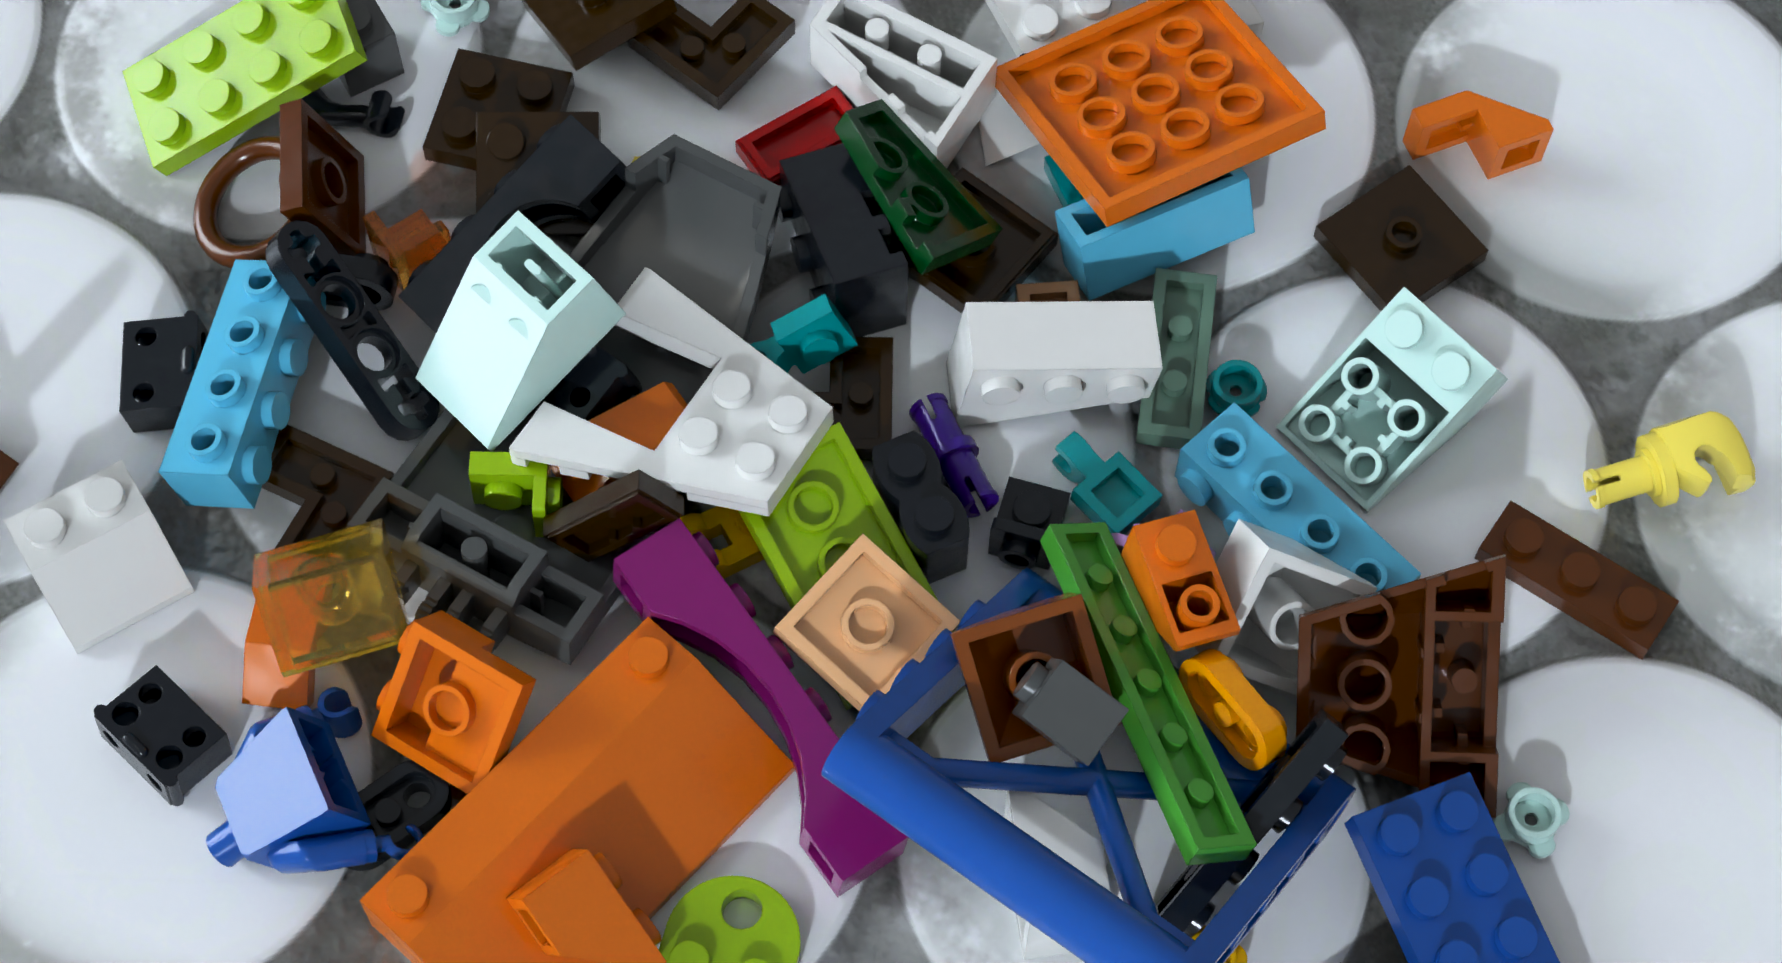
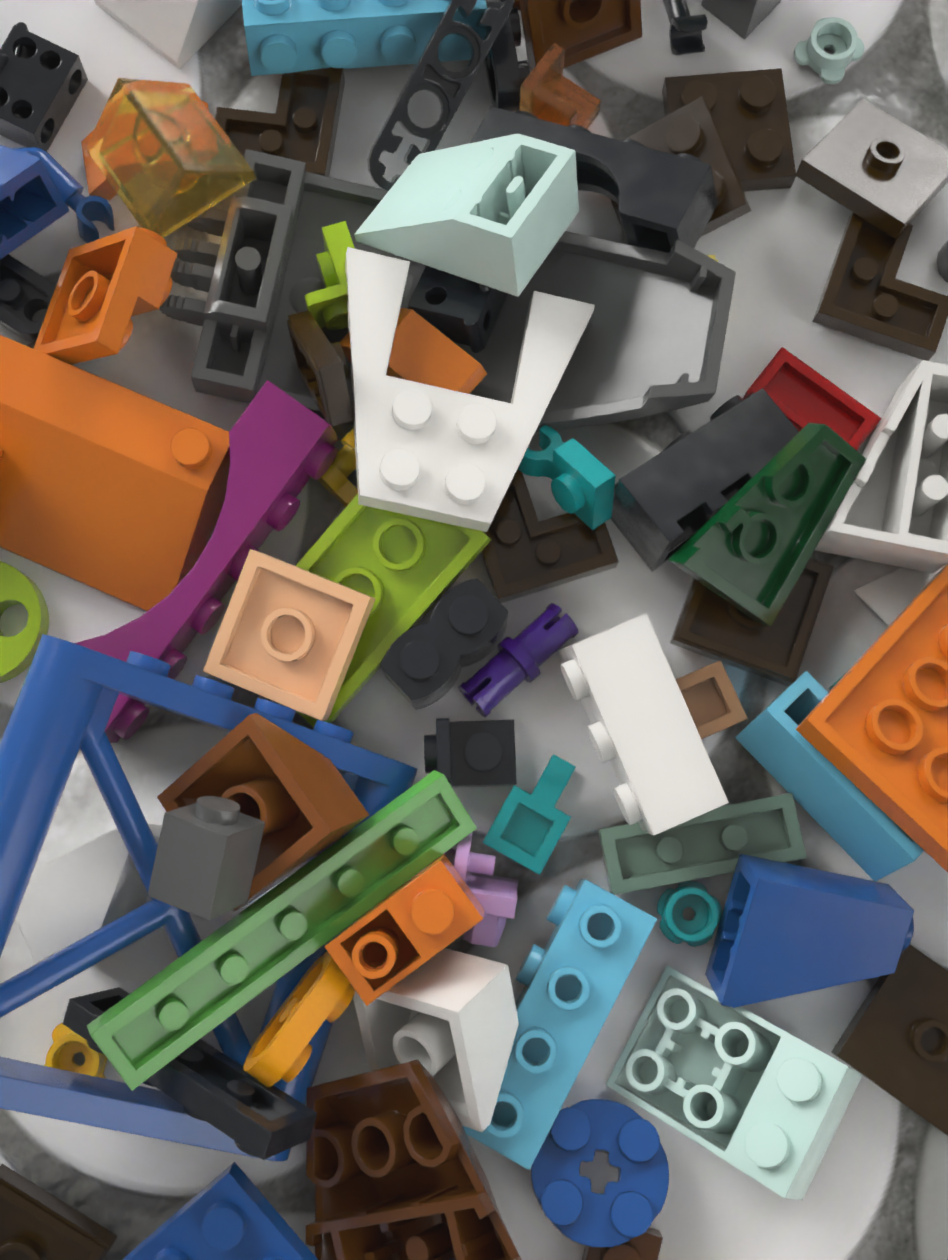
camera: 75 degrees right, 15 degrees up
none -> blue plate [531,1099,669,1248]
none -> blue slope [705,854,914,1008]

